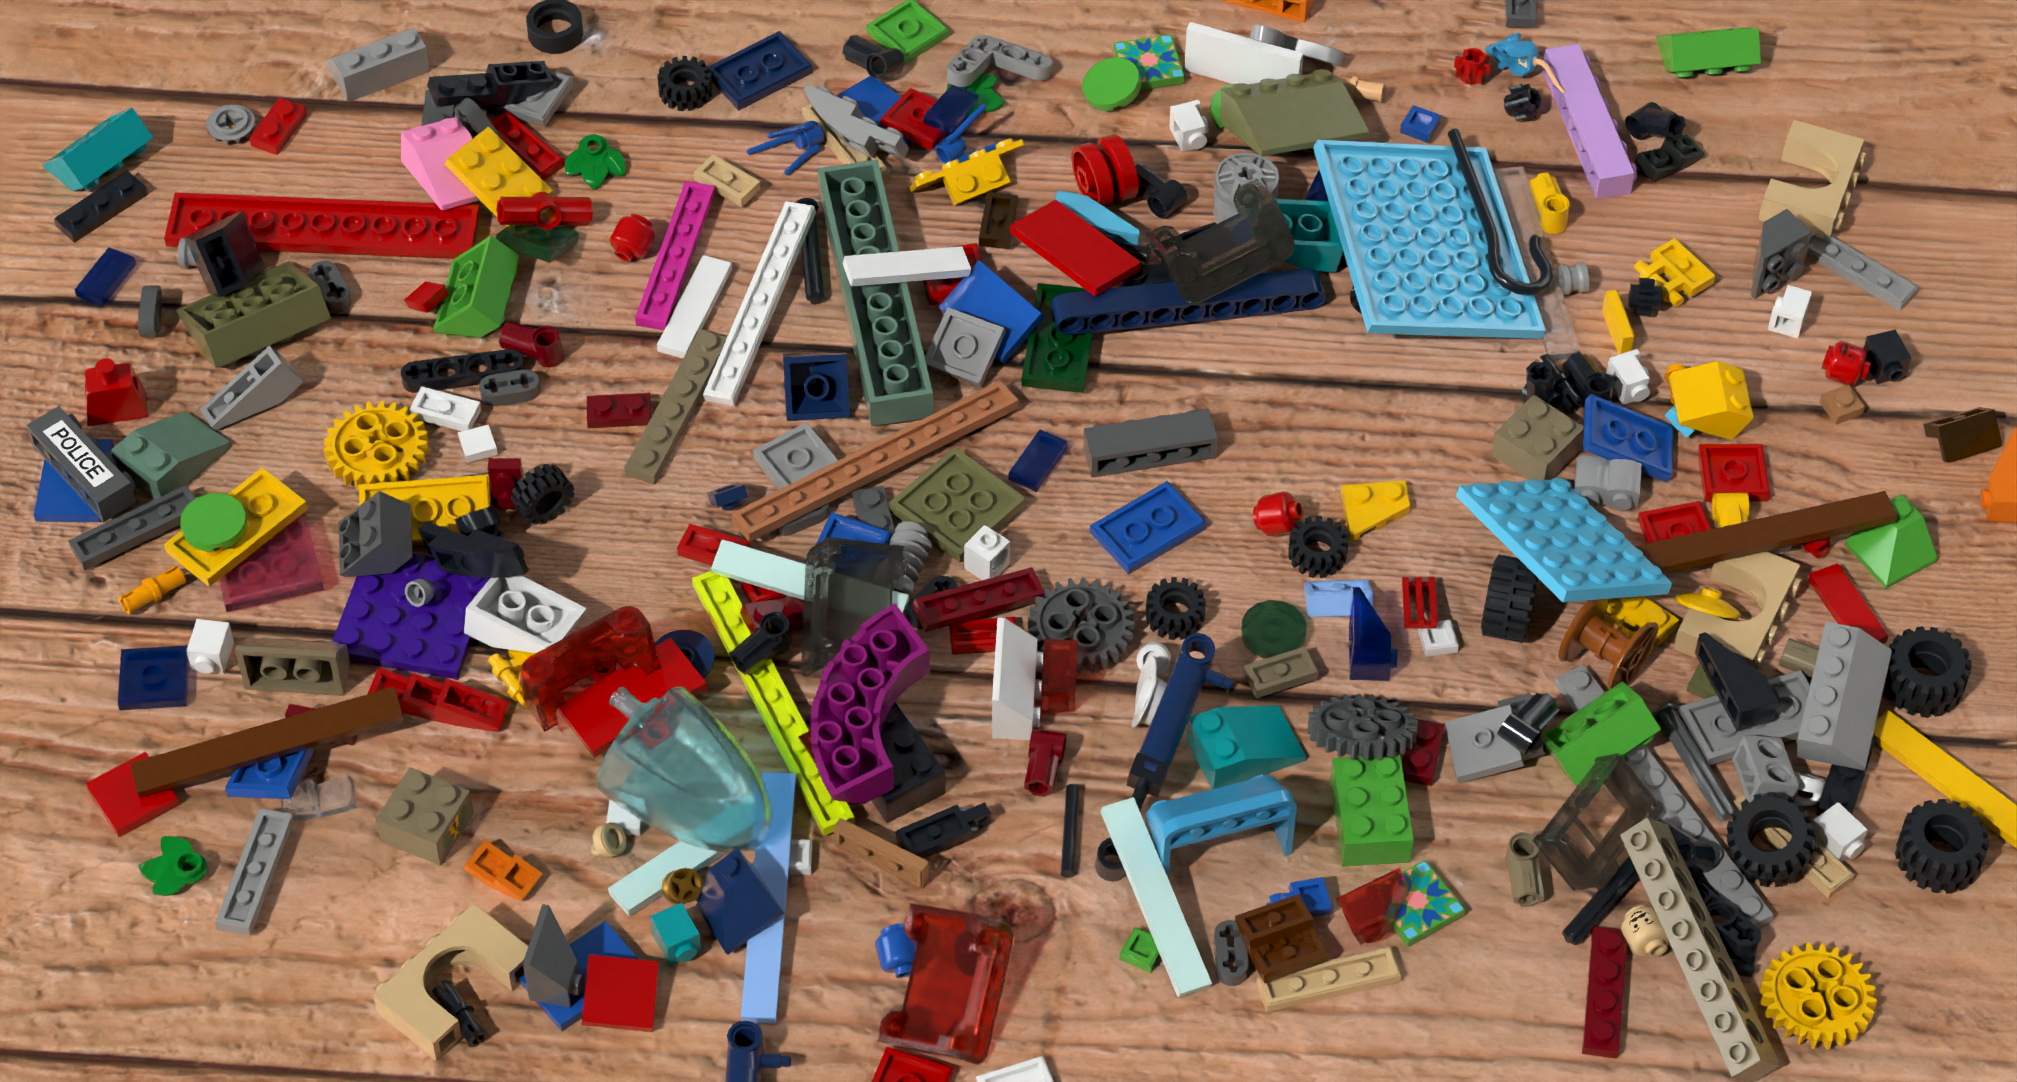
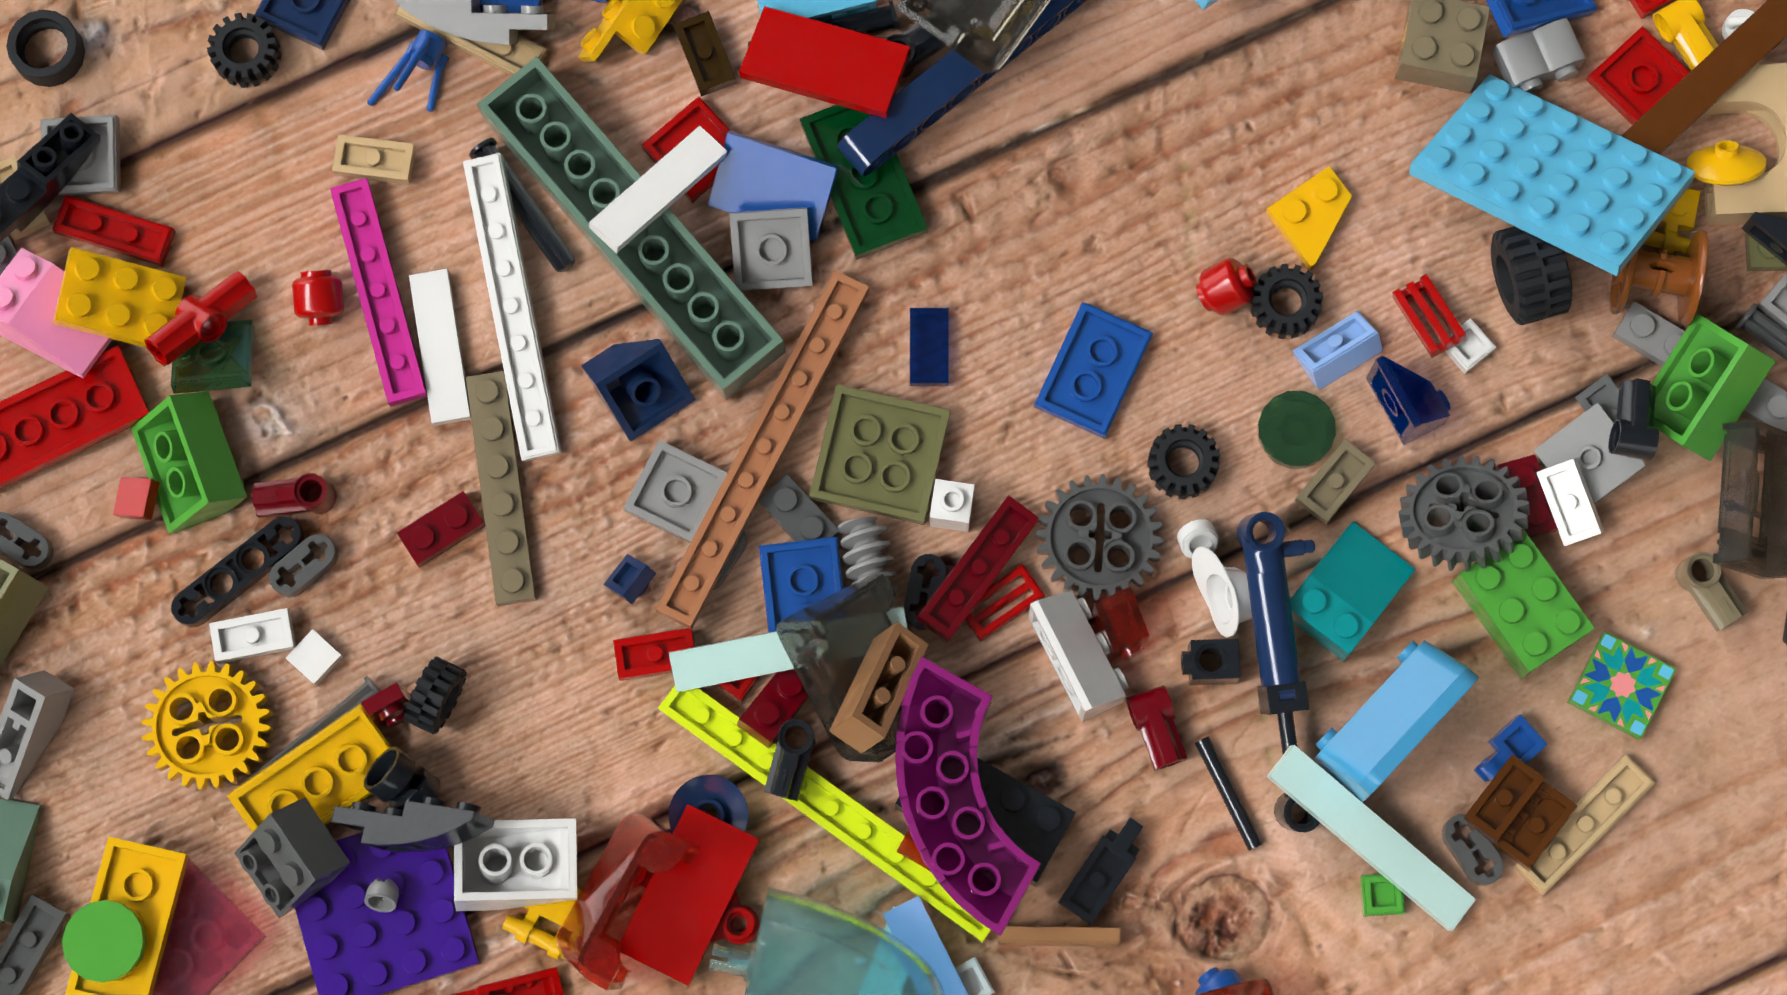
camera: 25 degrees left, 25 degrees up
dark grey beam [454,98,501,139] -> none
green plate [565,134,626,190] -> none
dark grey brick [1083,409,1218,478] -> none
clear red slope [1337,868,1409,945] -> none
none -> medium nougat brick [829,622,929,754]
none -> black brick [1181,639,1240,686]
none -> white plate [1536,458,1605,546]

